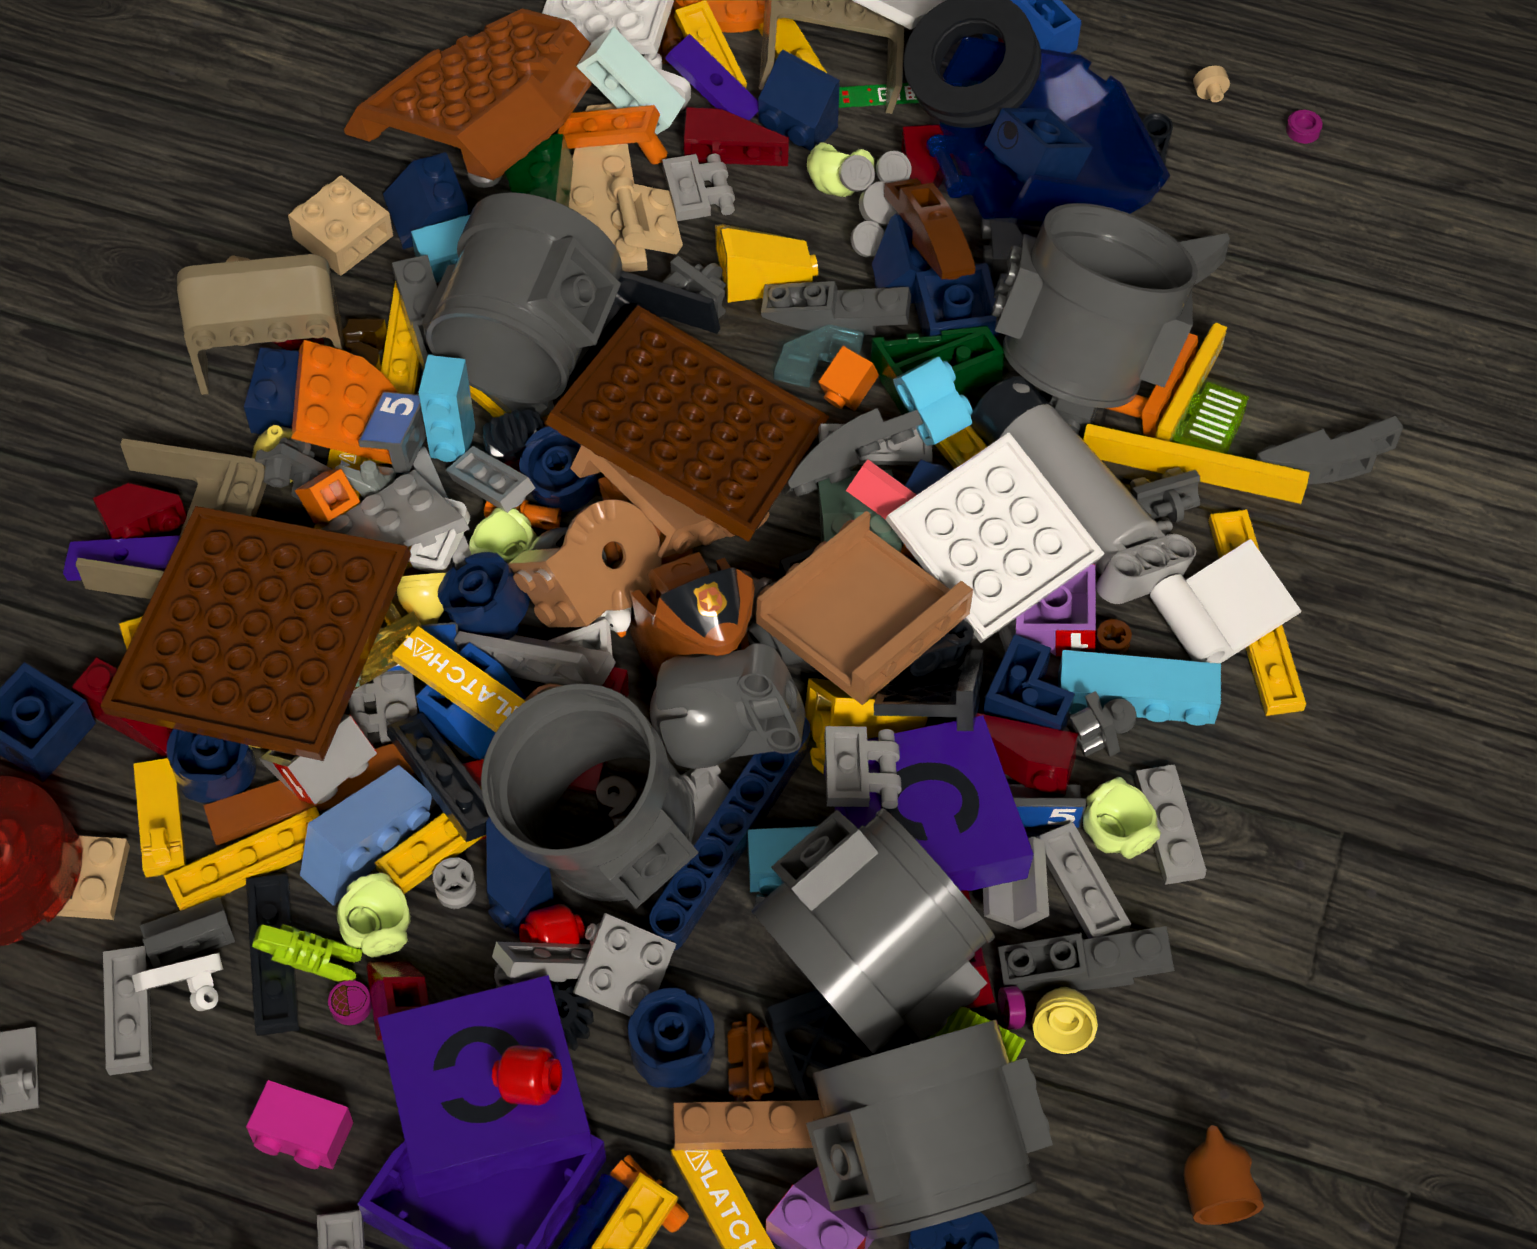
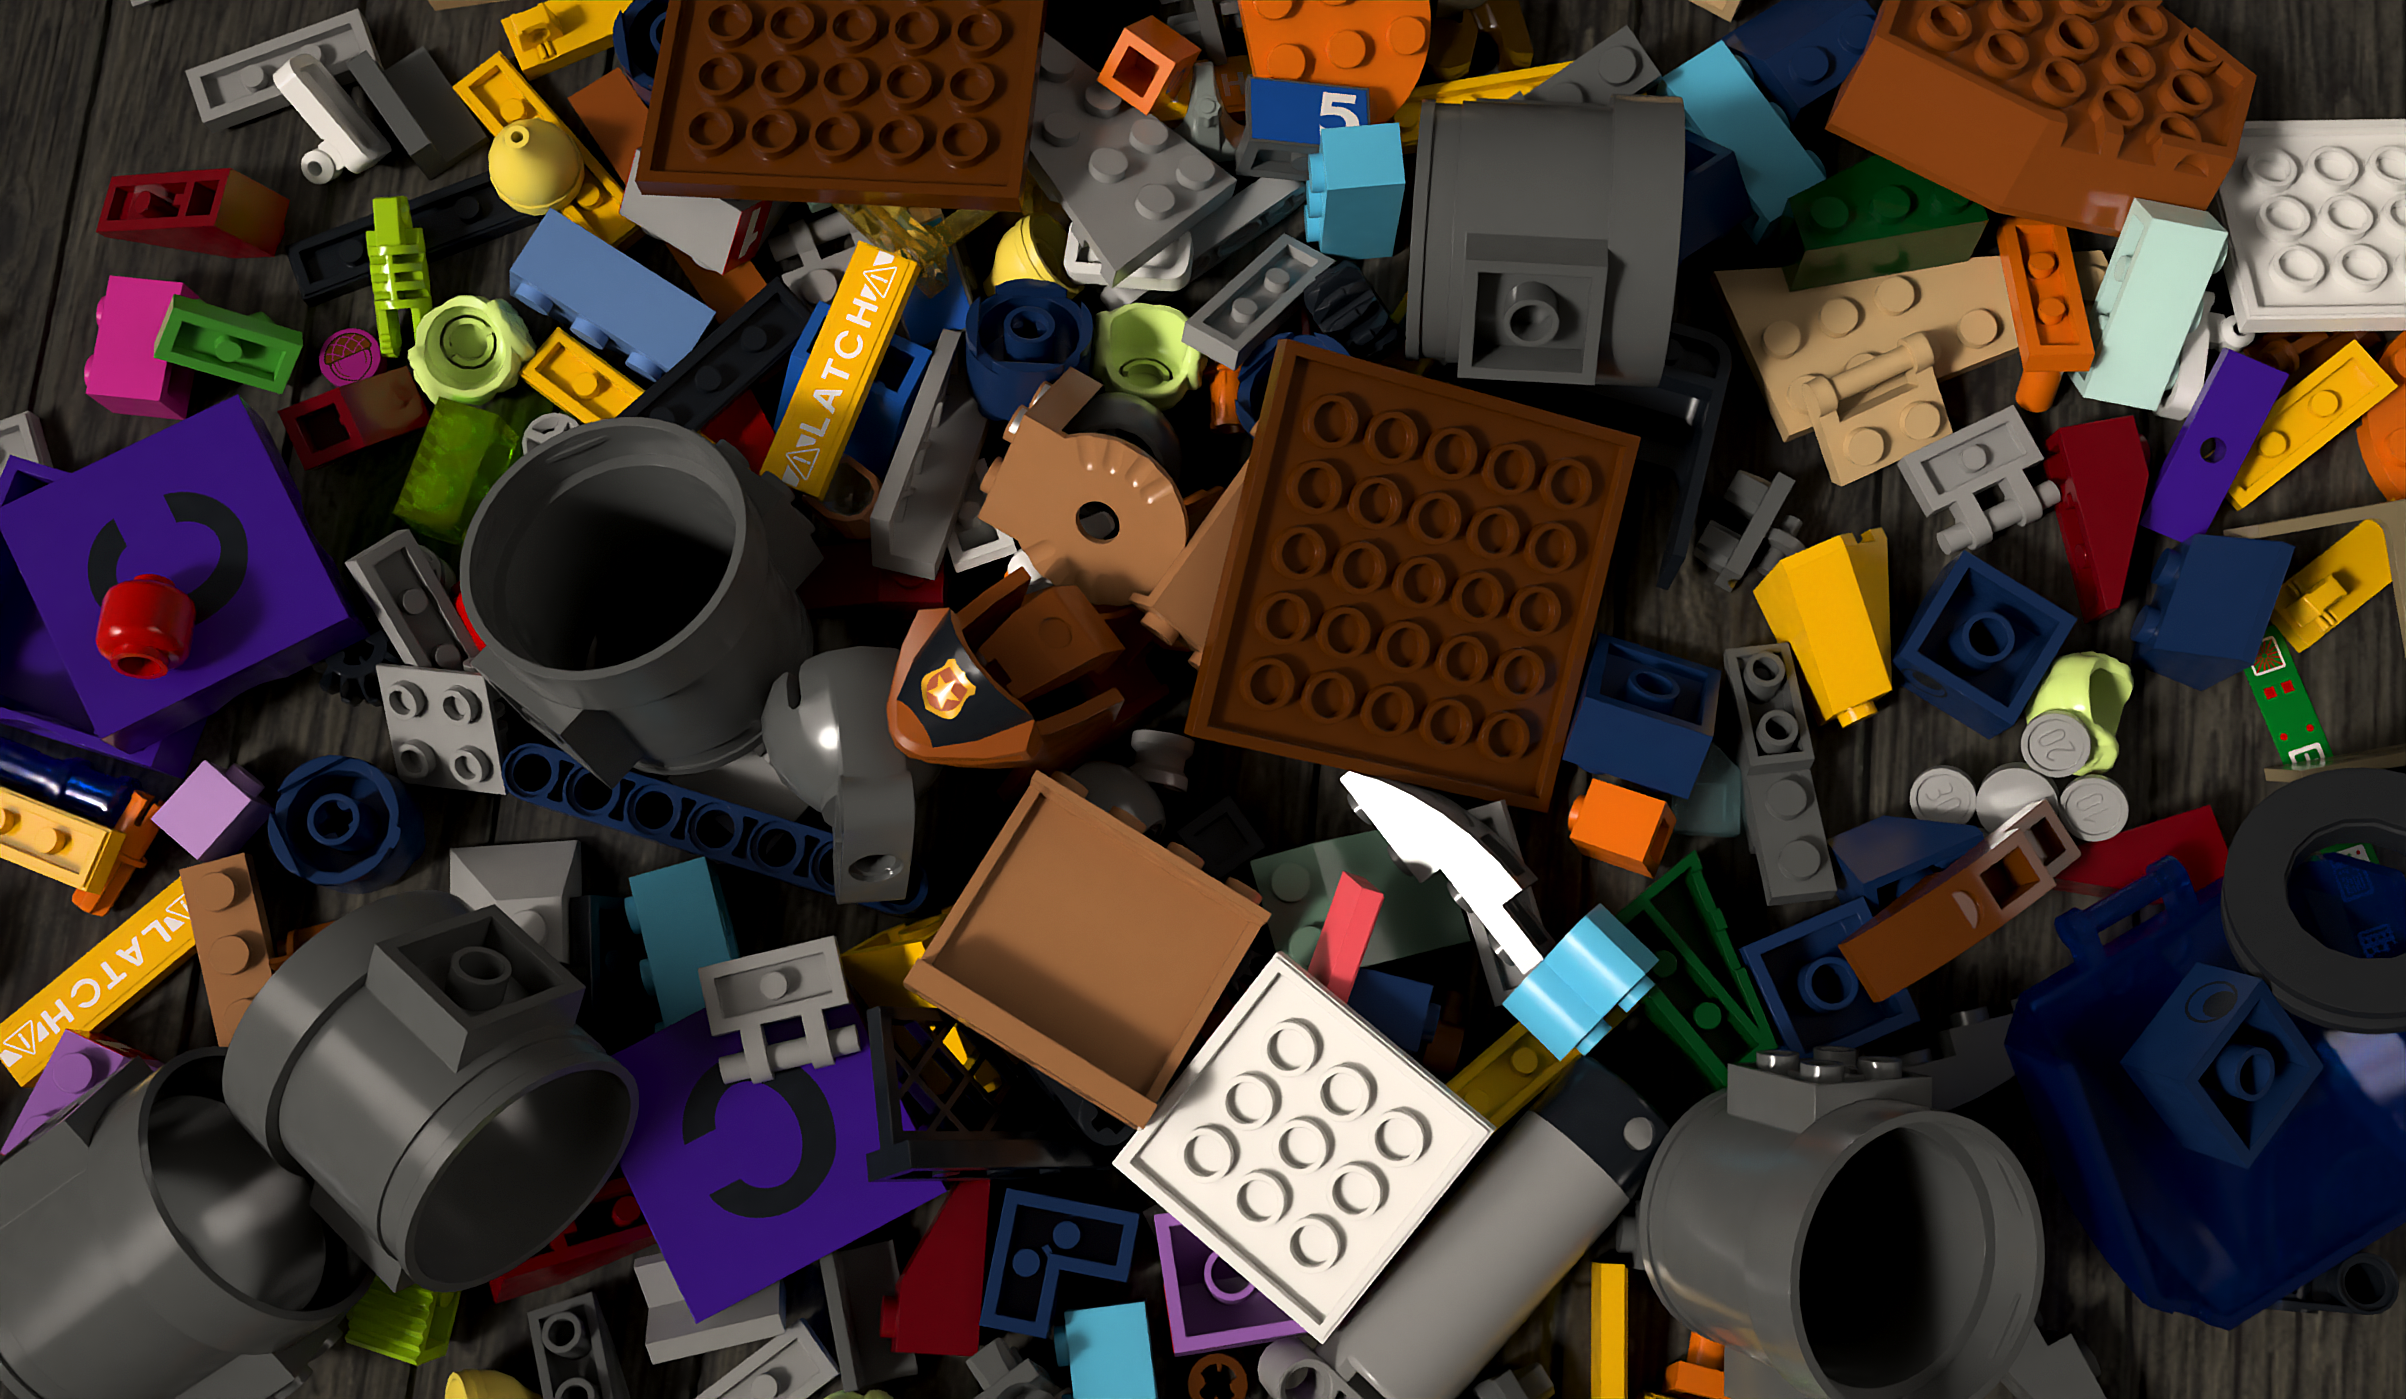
camera: 80 degrees right, 20 degrees up
magenta tile [998,986,1026,1030] -> none
none -> dark red slope [96,168,290,259]
none -> lavender brick [151,760,275,863]
none -> bright green tile [154,294,303,394]
none -> clear neon green brick [393,396,519,547]
none -> light grey slope [450,840,582,970]
none -> light yellow helmet [488,117,585,216]
none -> dark blue slope [1562,633,1721,800]
none -> dark blue brick [1891,550,2078,740]

